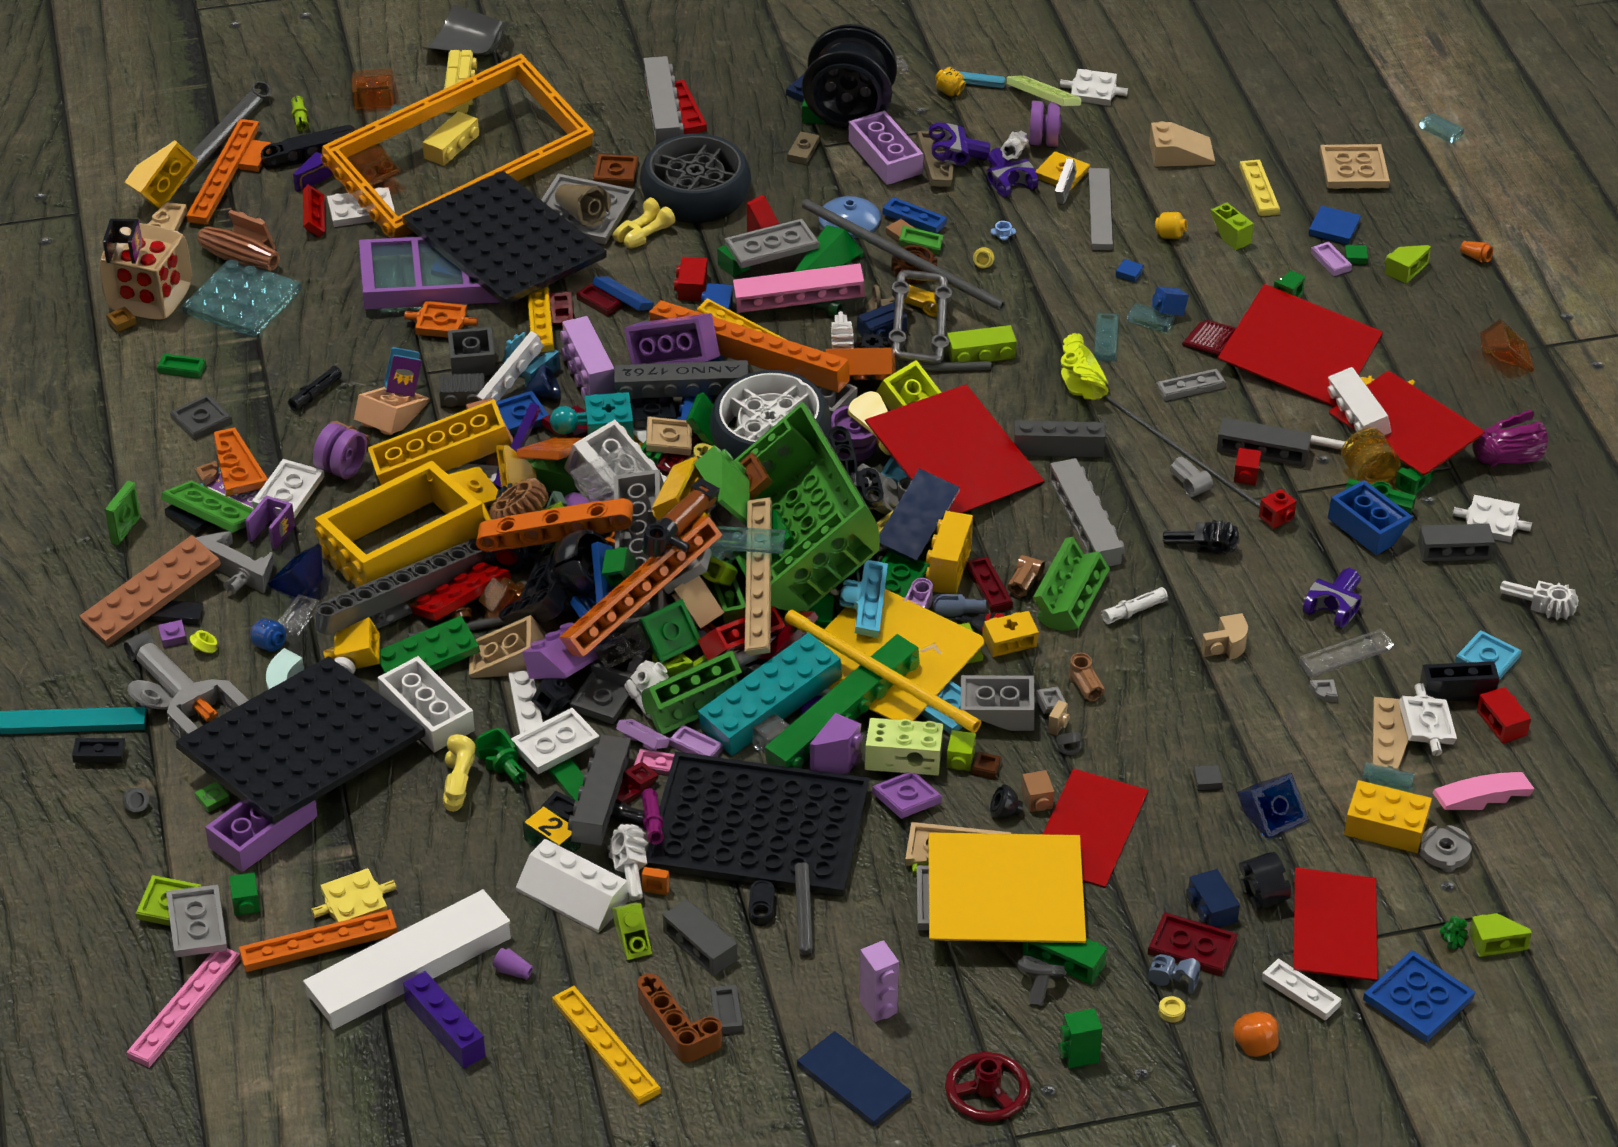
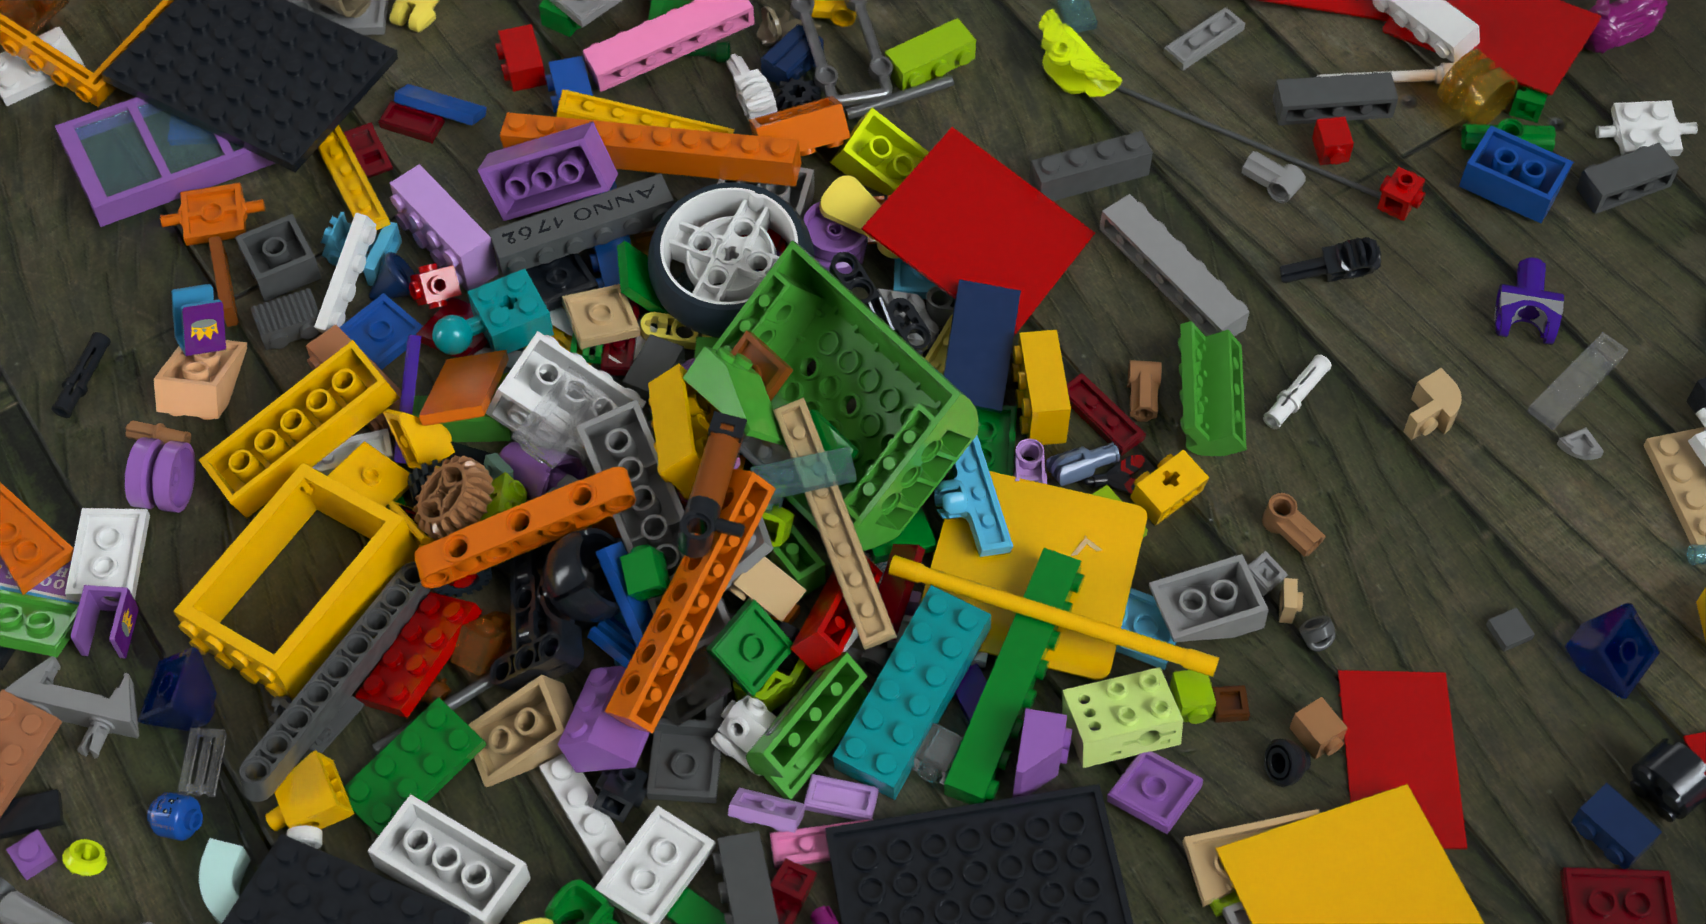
camera: 20 degrees left, 15 degrees up
none -> dark orange tile [208,236,239,327]
none -> brick [409,263,462,309]

